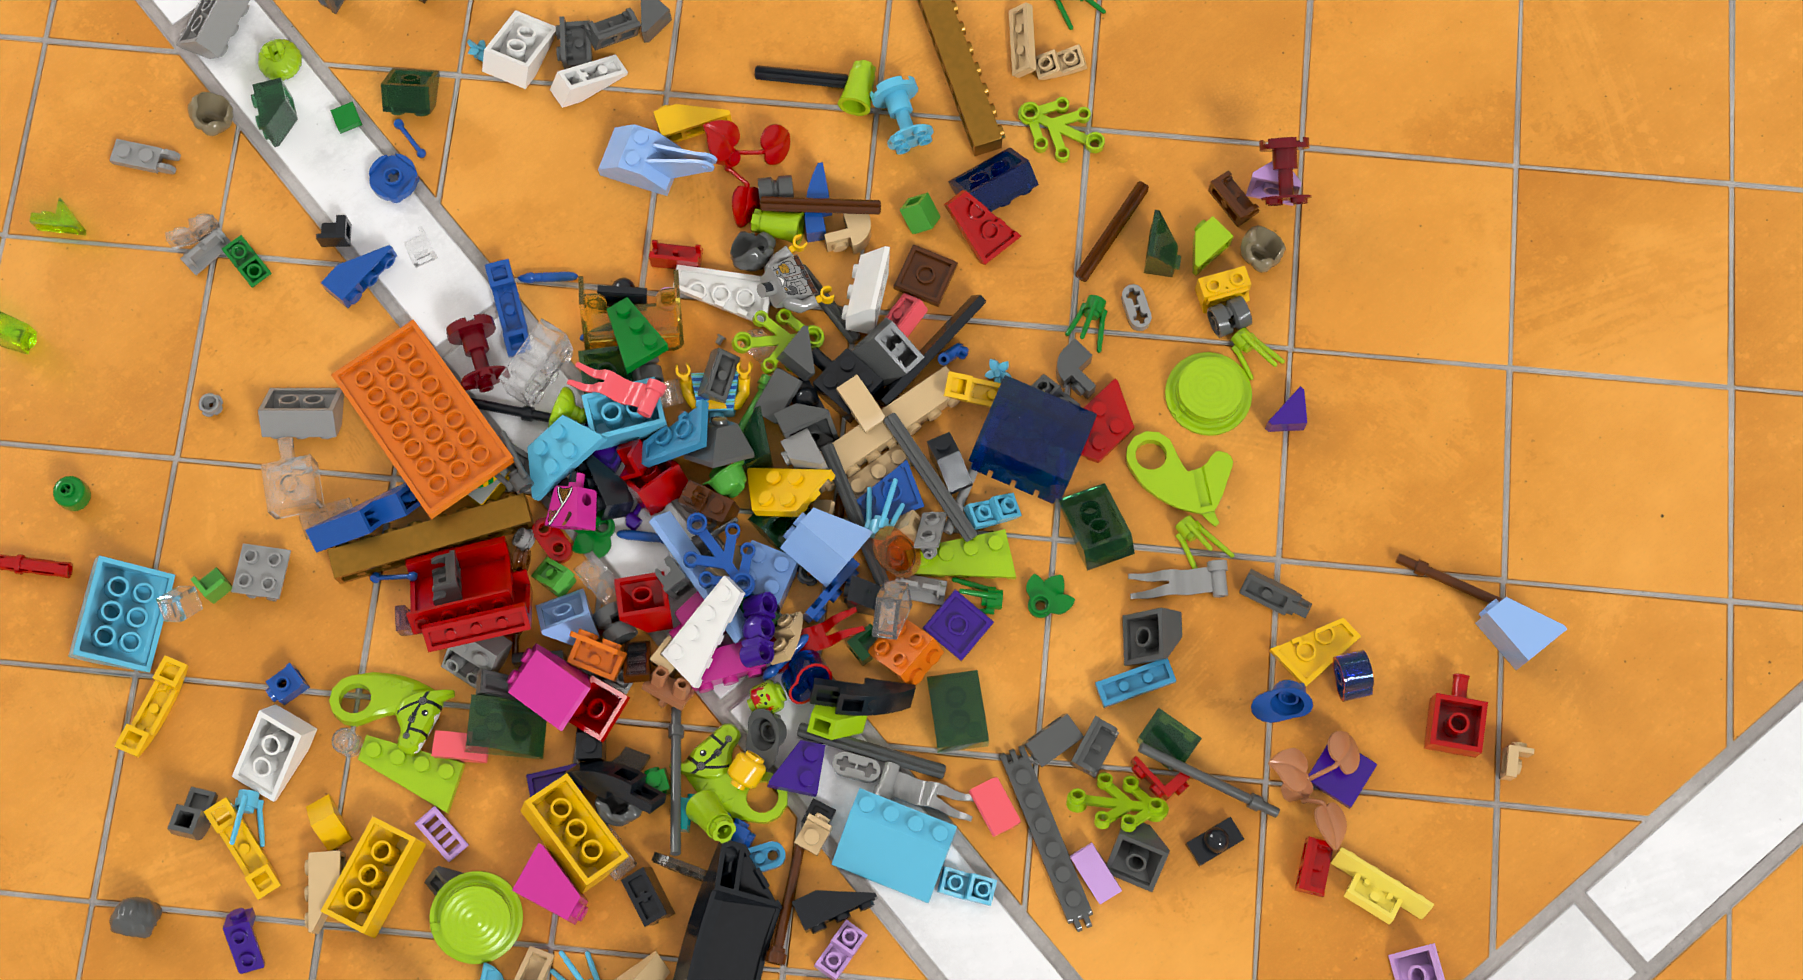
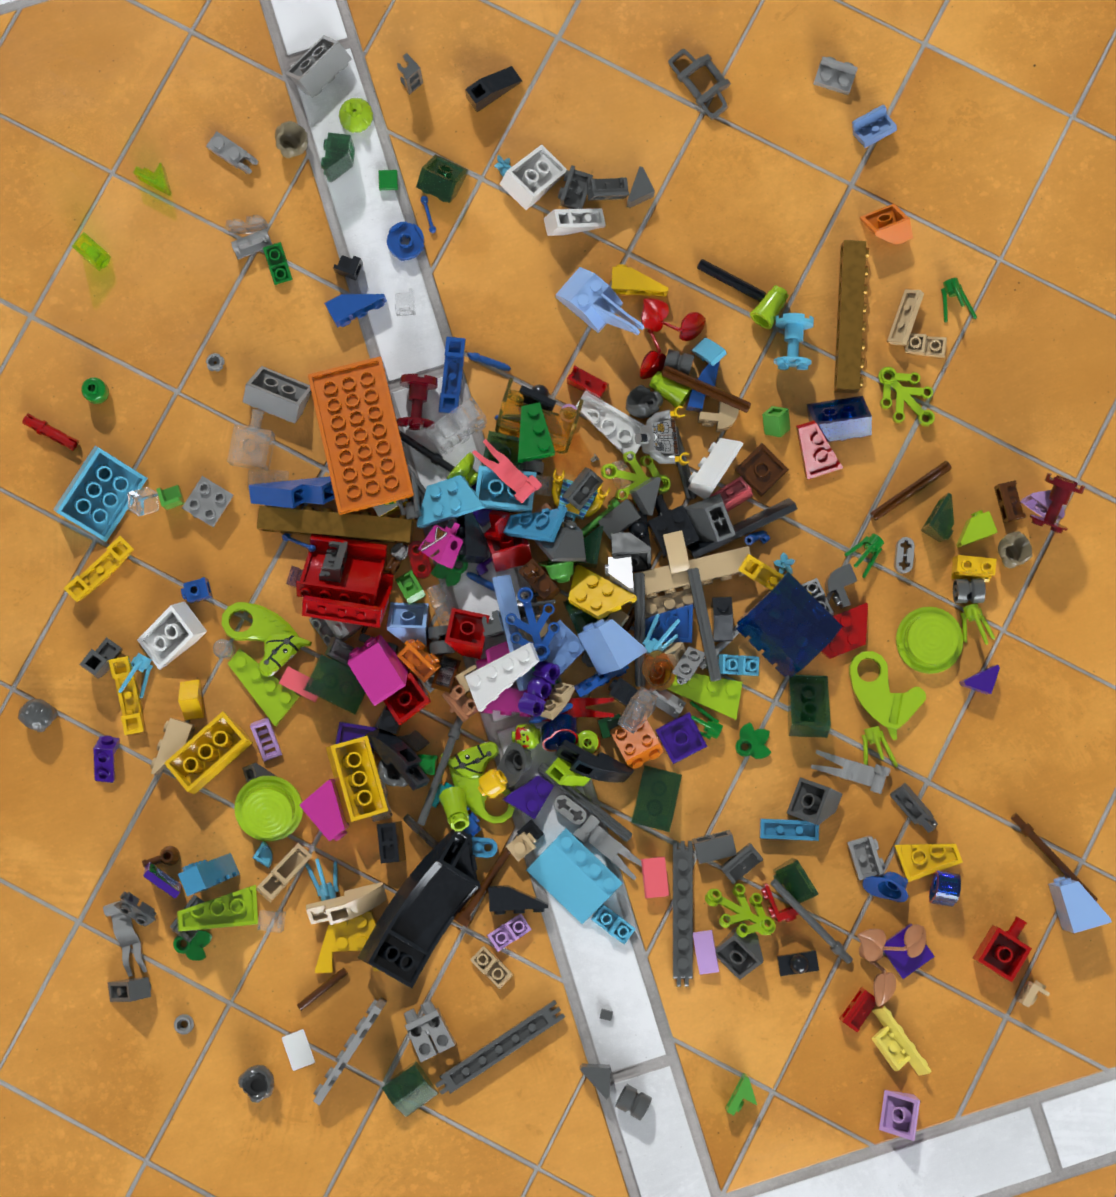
camera: 20 degrees right, 10 degrees up
none -> lime head [575,730,600,754]
none -> medium azure slope [691,338,727,366]
none -> light grey bracket [847,836,885,880]

